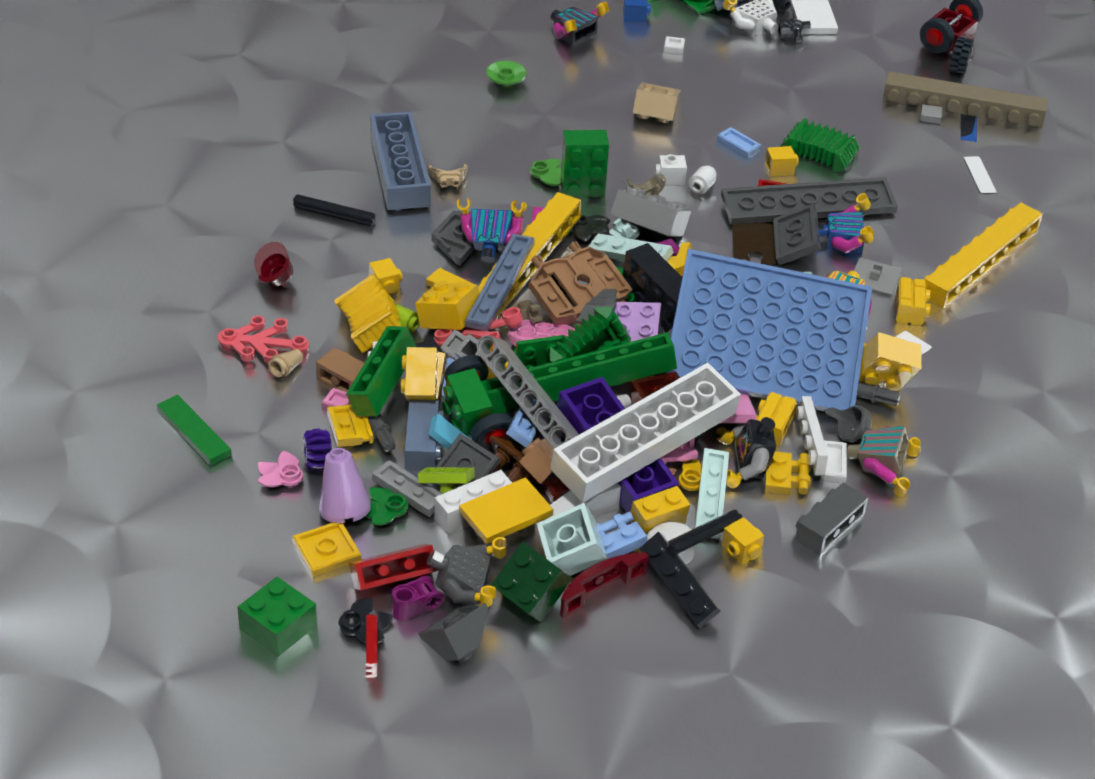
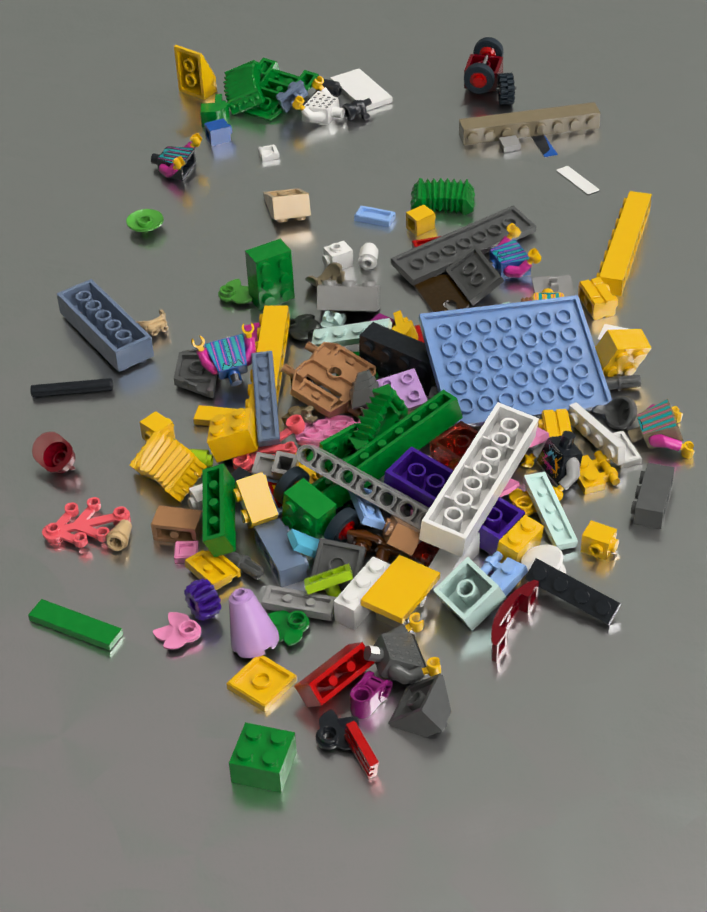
camera: 20 degrees left, 0 degrees up
dark green brick [491,541,573,622] -> none
black axle [666,509,742,555] -> none

